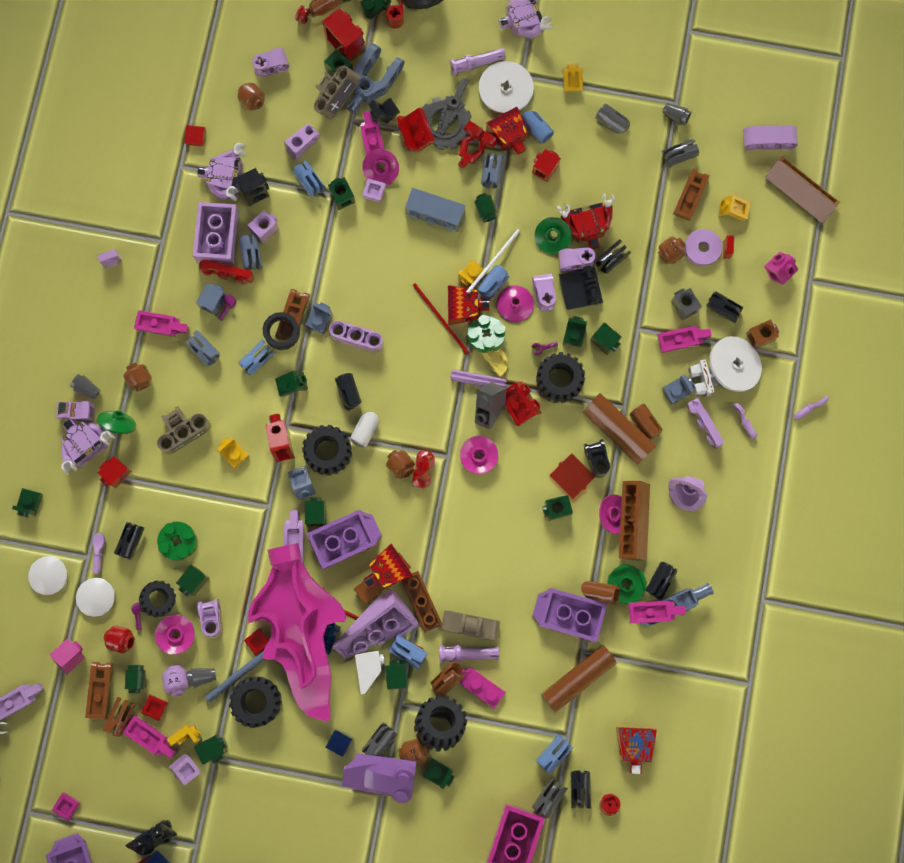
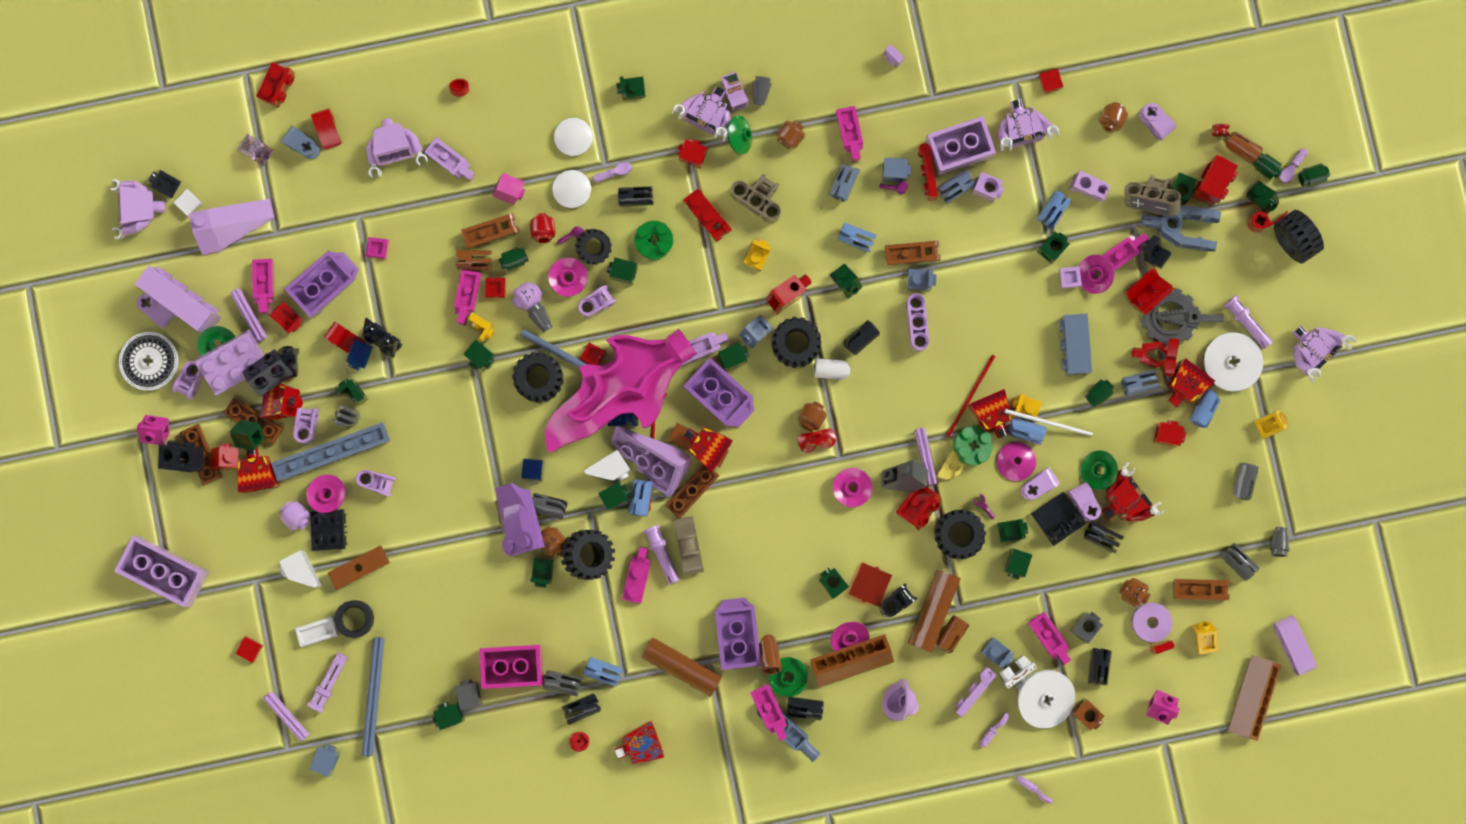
camera: 70 degrees right, 5 degrees up
lavender brick [168,754,201,786] -> none
black brick [236,168,270,206] -> none
black tyre [262,312,300,350] -> none
dark orange arm [430,662,465,698] -> none
none -> red plate [683,188,732,242]

